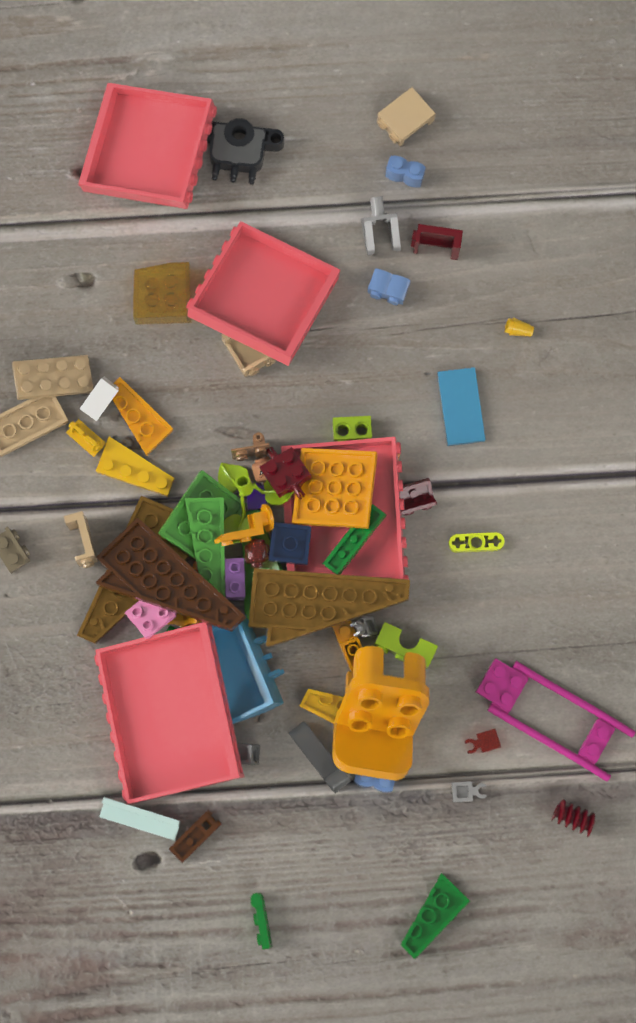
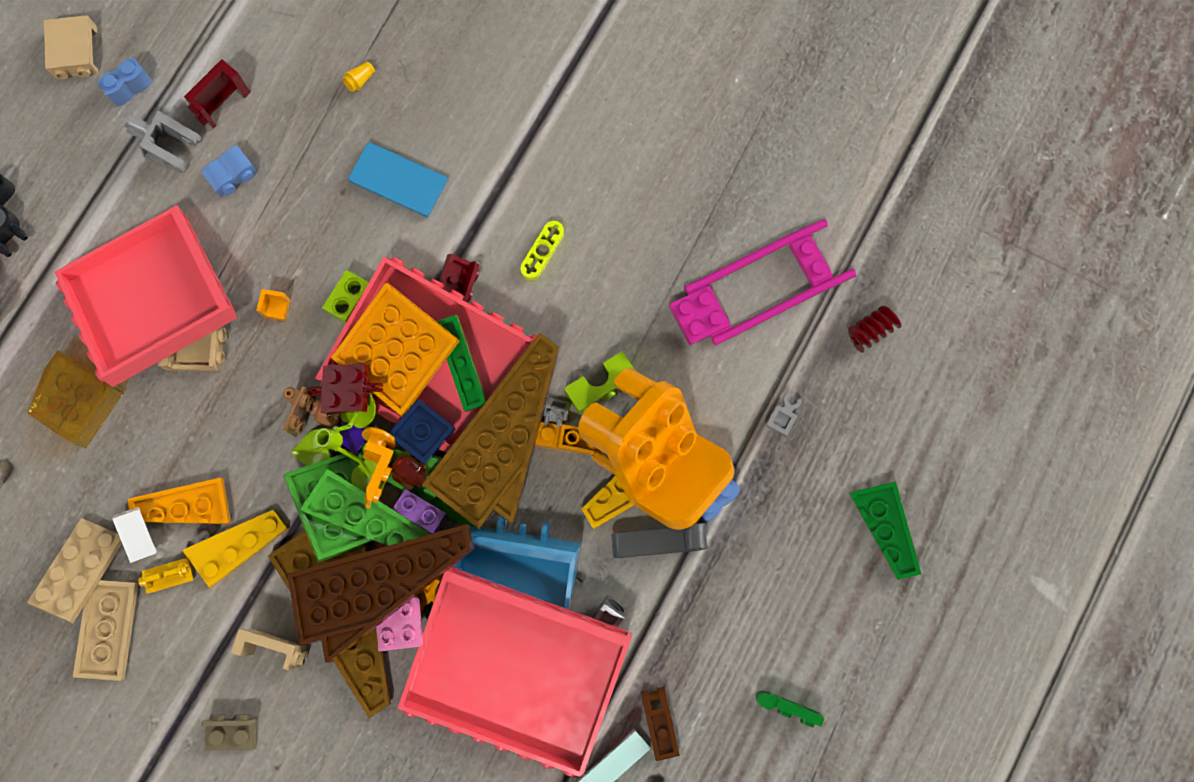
camera: 55 degrees left, 0 degrees up
clear red plate [464,729,501,754] -> none
none -> light orange panel [256,289,291,322]

